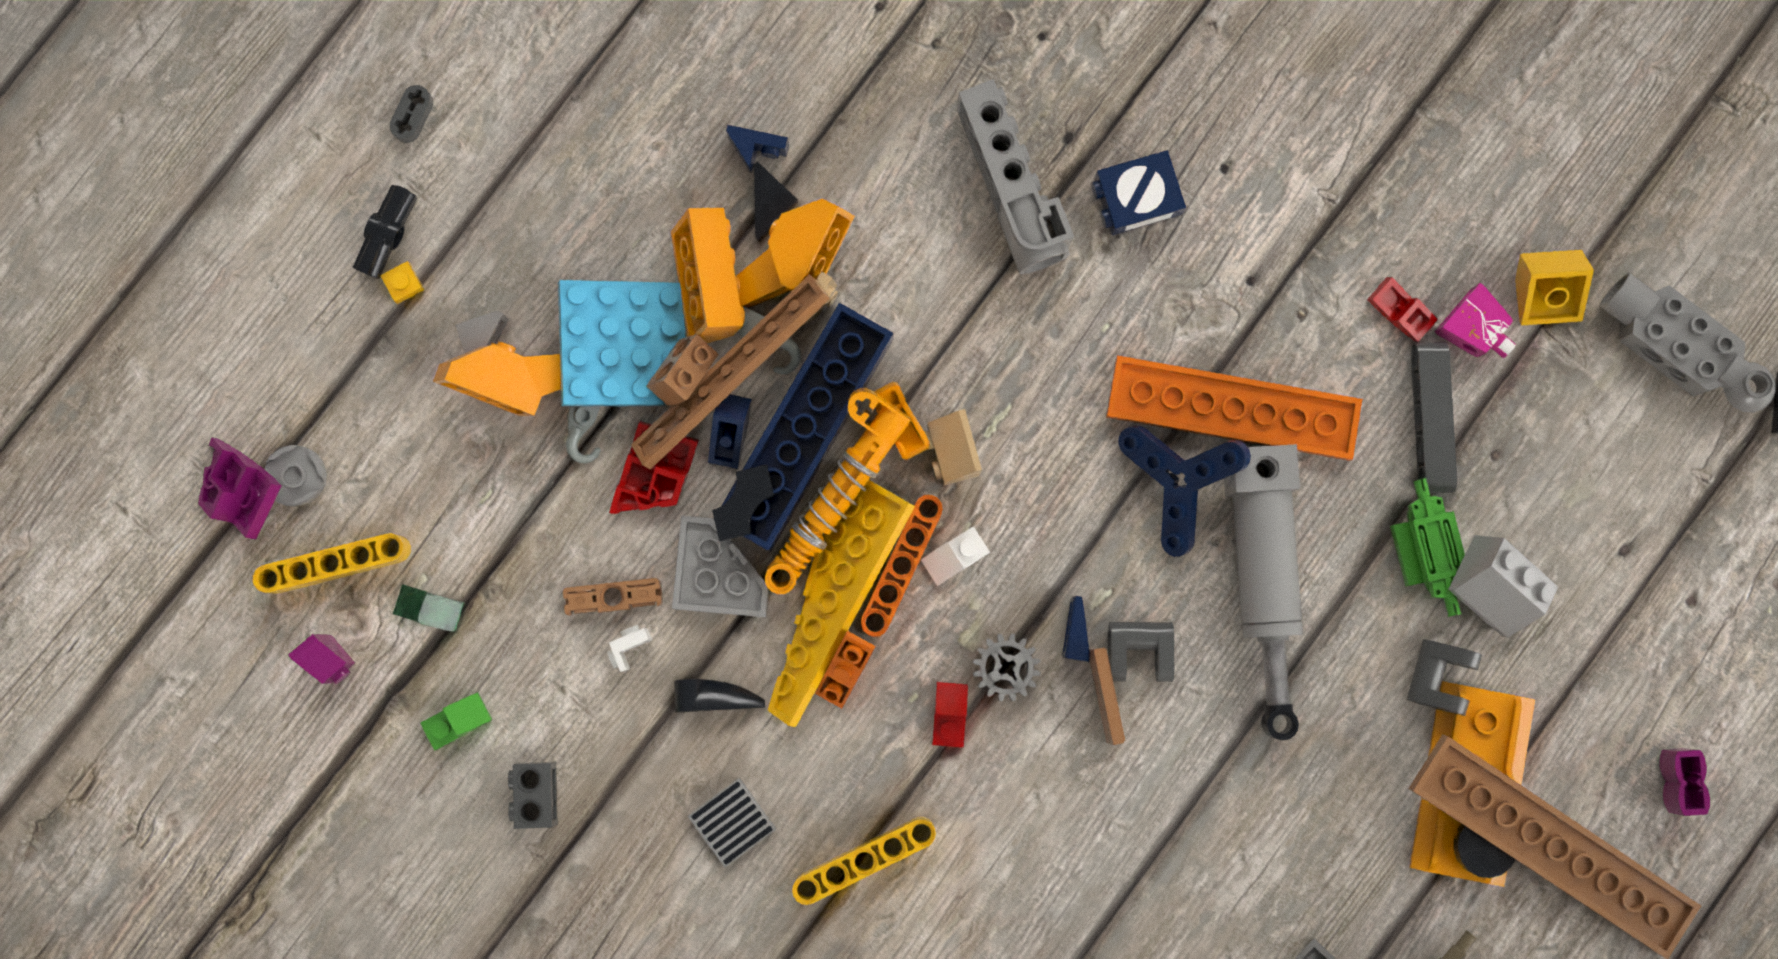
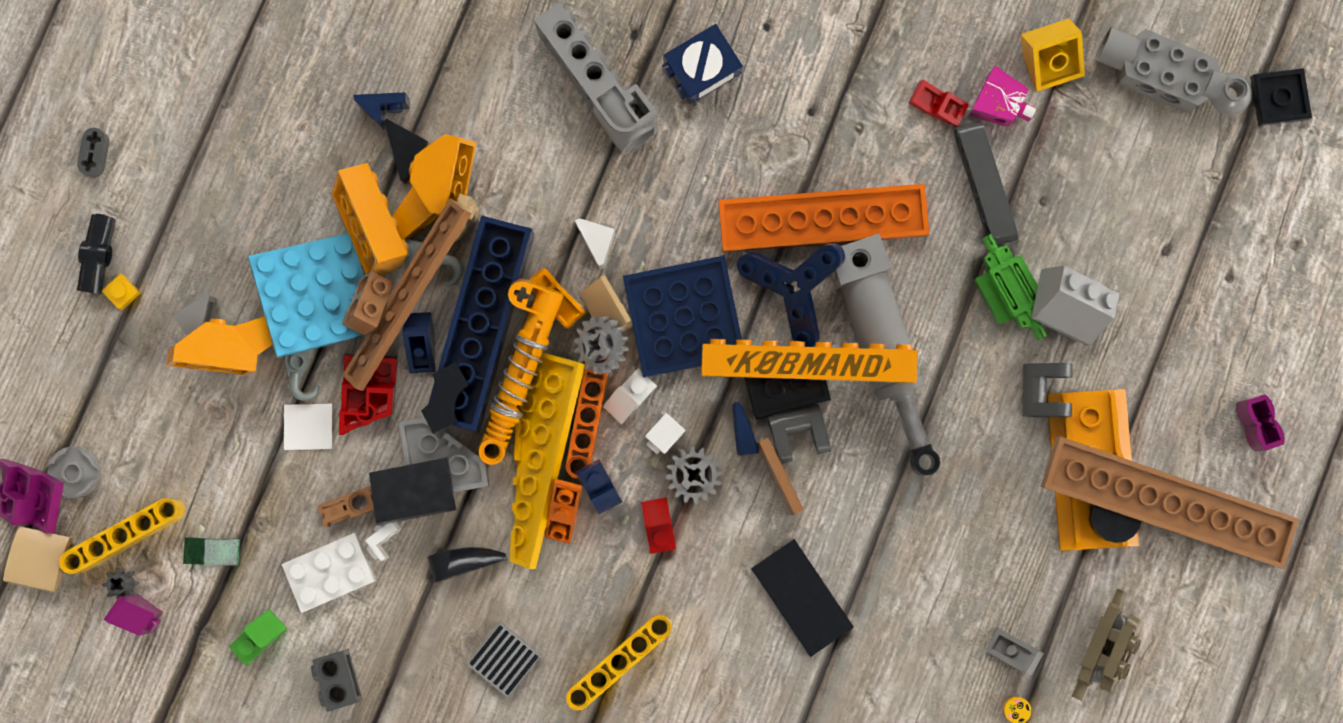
camera: 15 degrees left, 0 degrees up
none -> tan slope [3,526,72,593]
none -> dark grey gear [102,567,139,599]
none -> white plate [282,533,376,613]
none -> white sticker [284,403,332,450]
none -> black tile [369,457,456,525]
none -> light grey gear [574,316,629,374]
none -> white slope [575,218,615,270]
none -> dark blue brick [576,459,623,515]
none -> dark blue plate [623,255,742,378]
none -> white brick [645,413,686,455]
none -> light orange brick [702,339,918,383]
none -> black tile [744,377,831,420]
none -> black tile [751,539,854,657]

